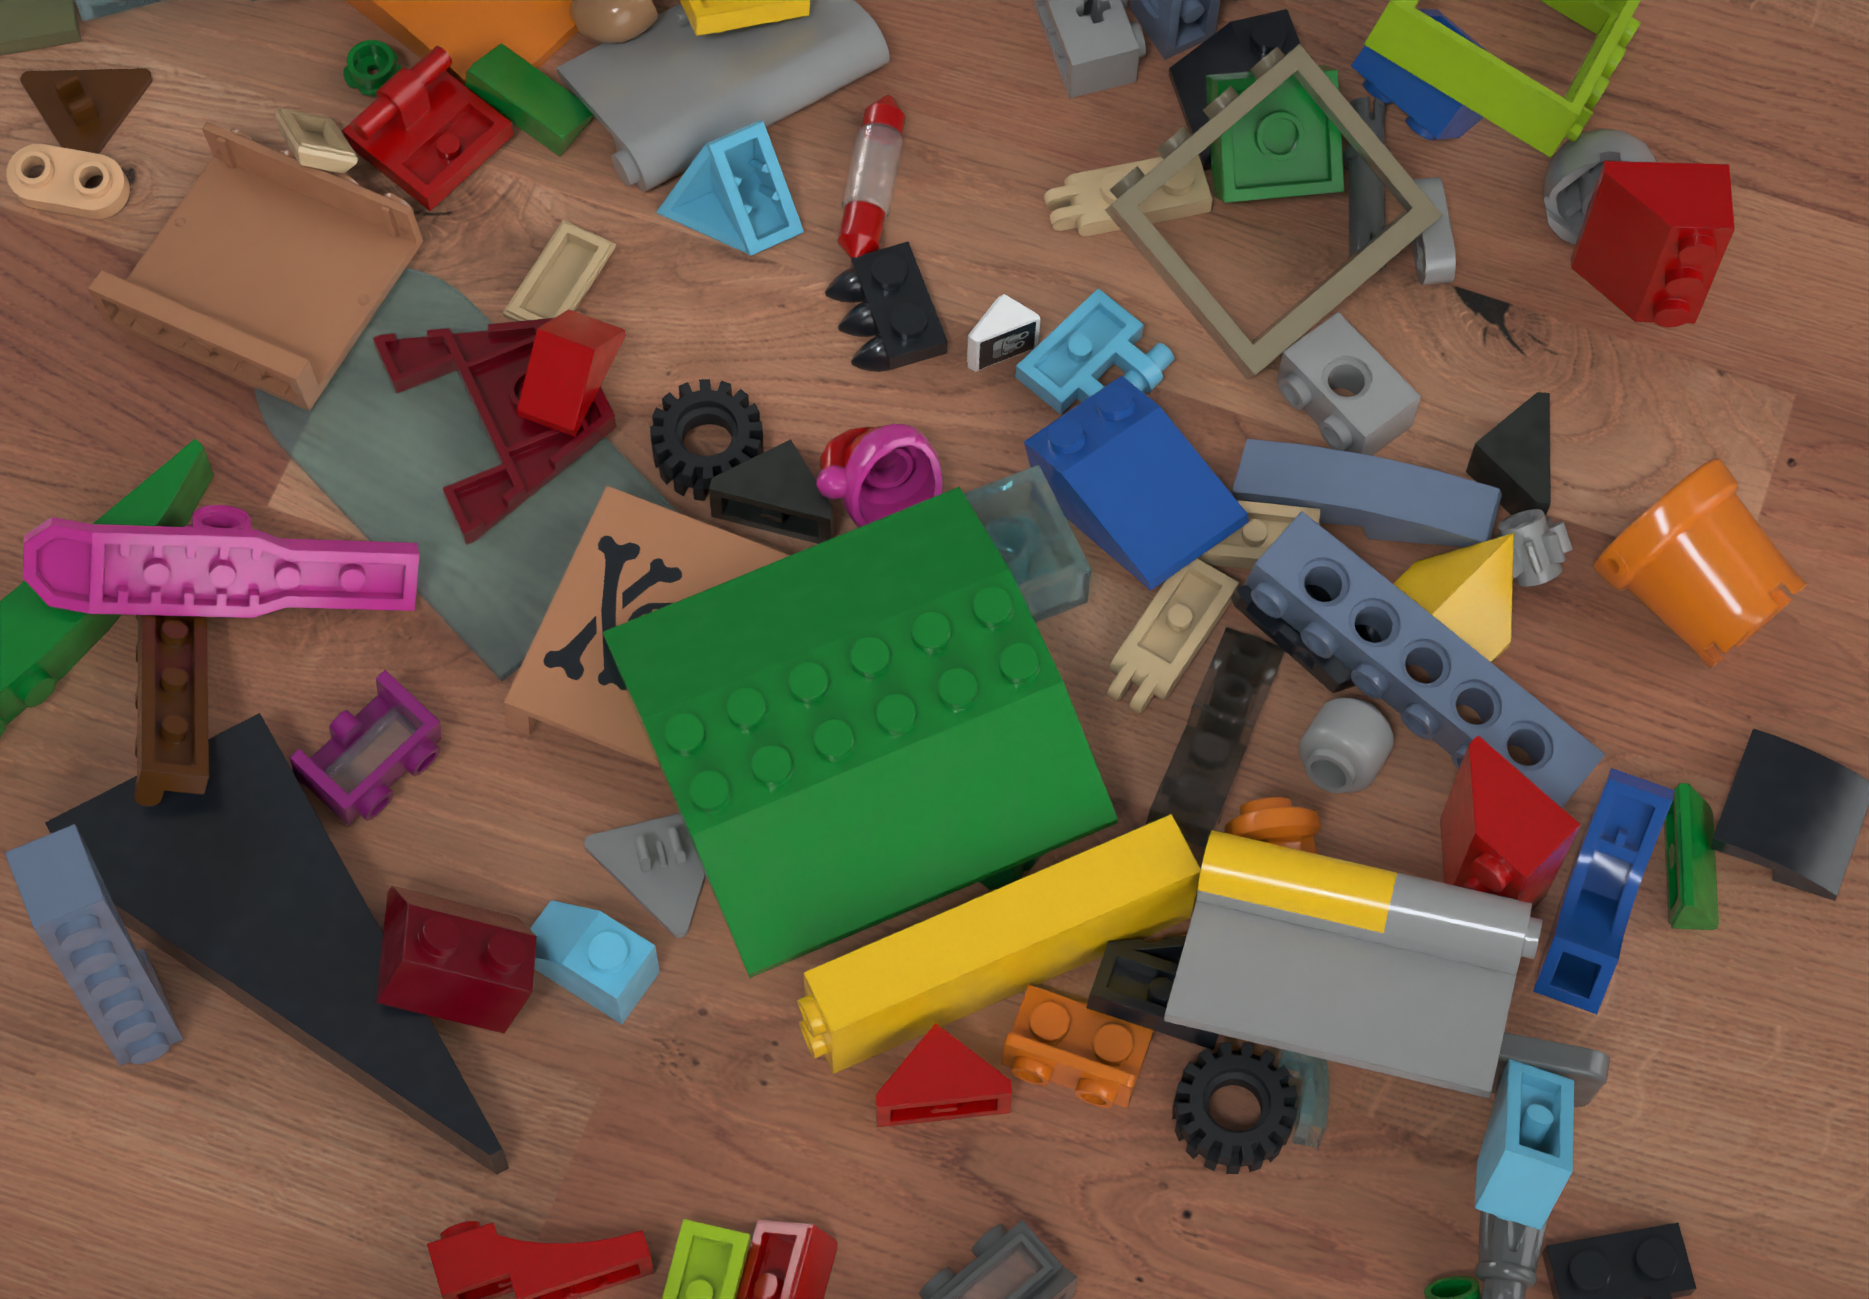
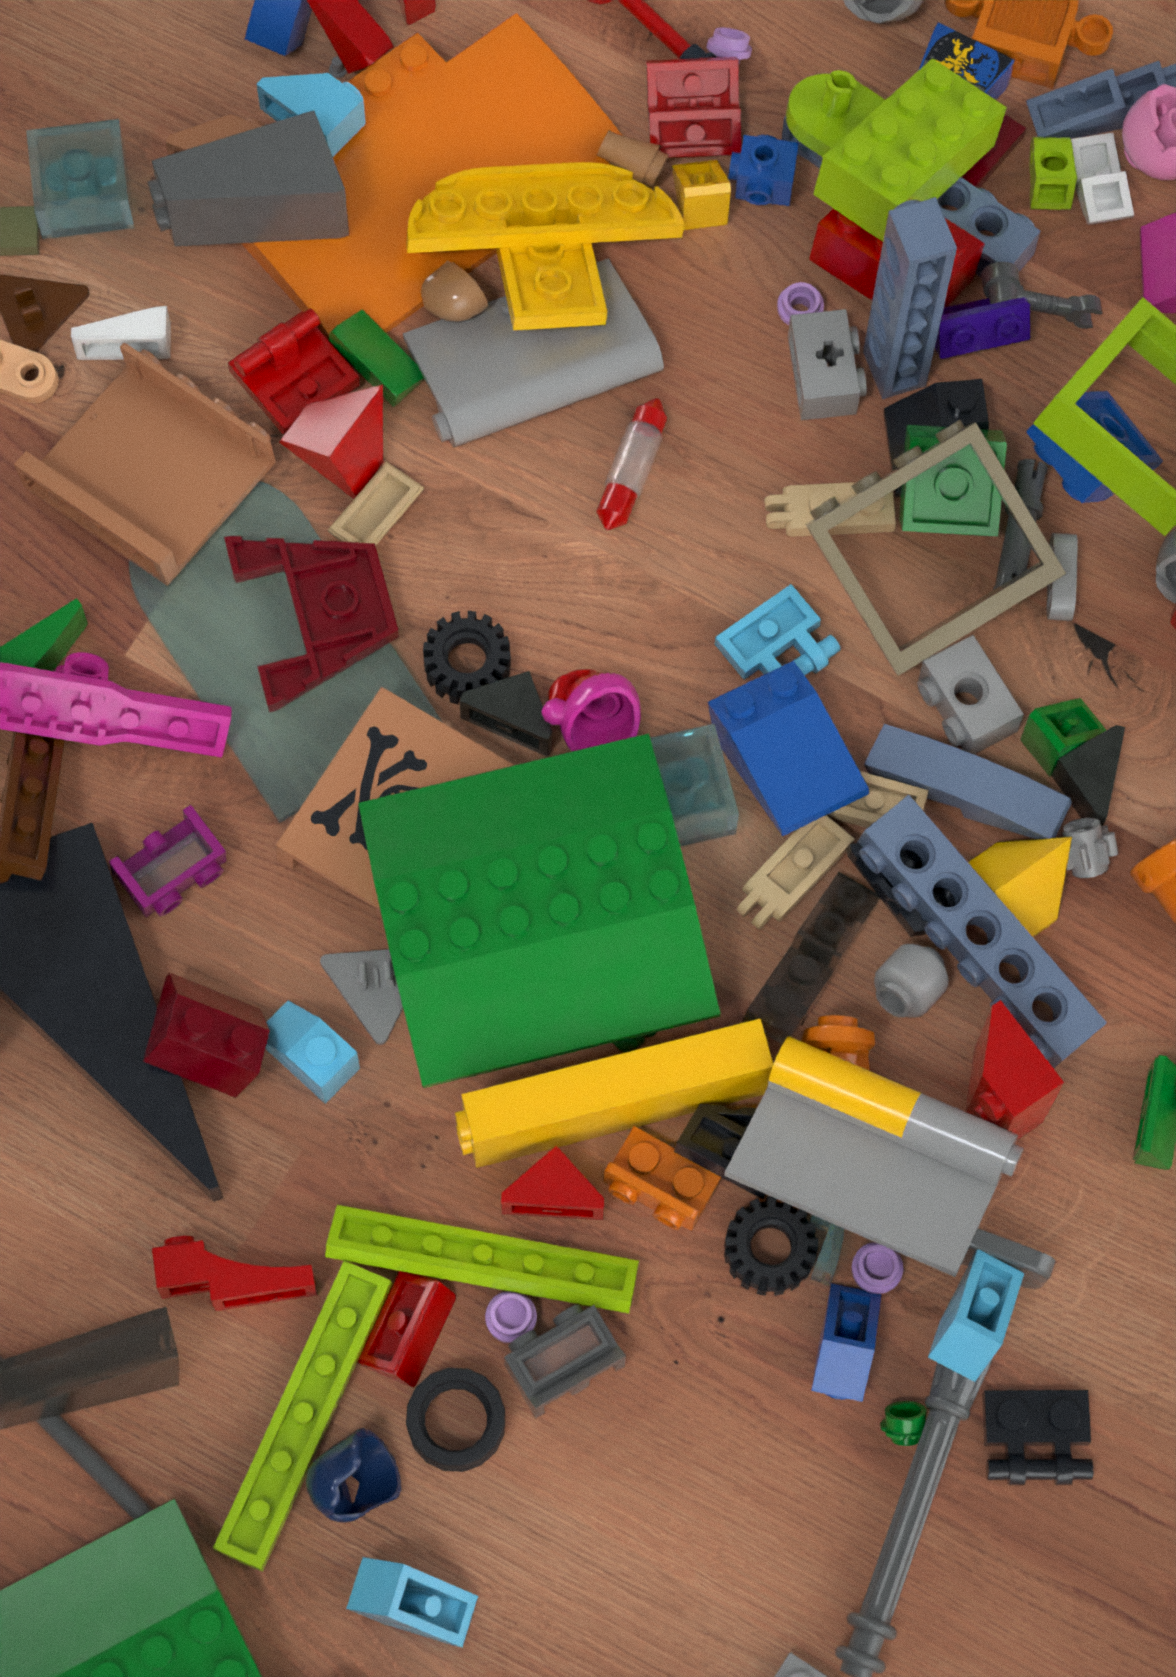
camera: 10 degrees right, 5 degrees up
tan tile [275,108,358,174] -> none
green plate [343,40,402,97] -> none
red slope [517,309,626,437] -> none
medium azure slope [656,120,804,256] -> none
black plate [825,242,948,372] -> none
white slope [967,294,1041,372] -> none
blue arch [1533,768,1674,1015] -> none
none -> white slope [71,306,171,360]
none -> red slope [279,384,383,499]
none -> lime plate [325,1205,639,1314]
none -> lavender plate [485,1291,537,1343]
none -> blue slope [811,1283,881,1402]
none -> lavender plate [851,1242,903,1294]
none -> green slope [1020,698,1106,777]

